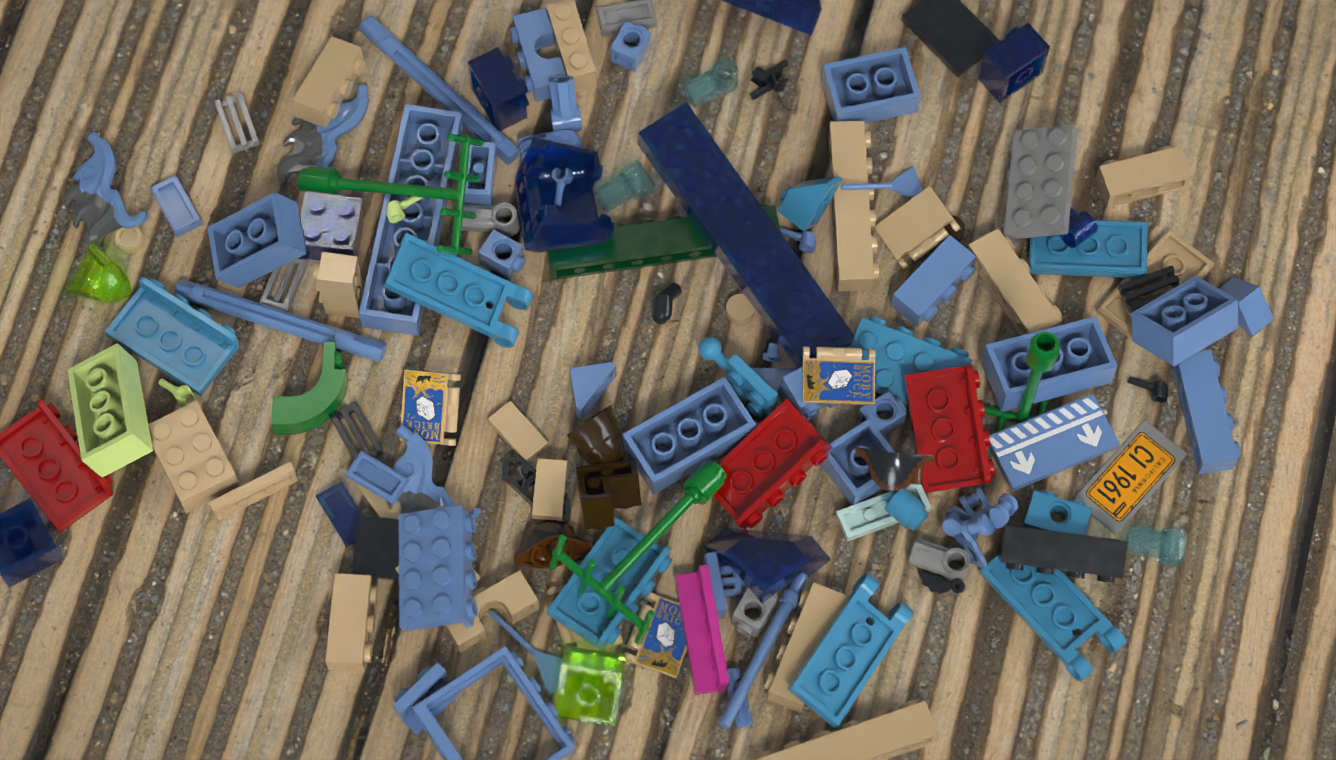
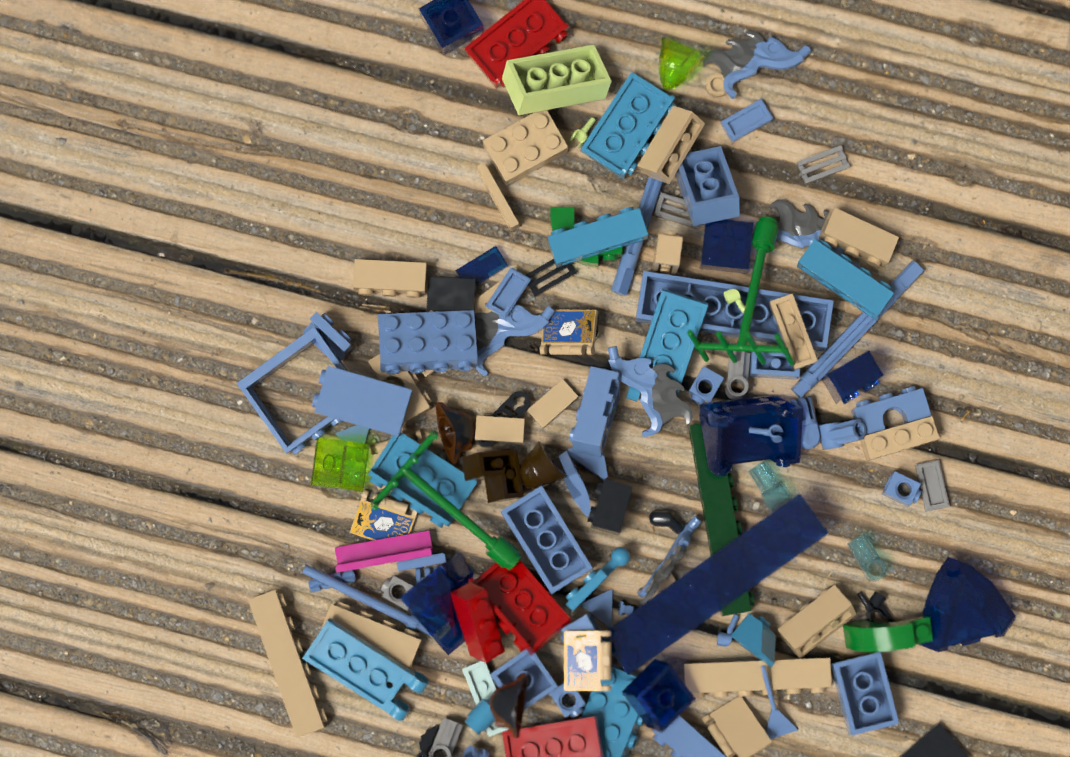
camera: 90 degrees right, 15 degrees up
none -> medium blue panel [312,366,413,437]
none -> red brick [450,582,505,663]
none -> dark azure brick [548,207,648,268]
none -> medium blue slope [559,451,591,517]
none -> medium blue wedge [569,366,621,457]
none -> black brick [587,478,633,536]
none -> piece [608,346,693,437]
none -> clear blue brick [622,659,695,733]
none -> tan brick [637,106,705,184]
none -> piece [637,516,702,604]
none -> tan plate [769,293,818,370]
none -> tan brick [777,585,857,659]
none -> dark azure brick [797,239,894,321]
none -> green arch [843,616,933,652]

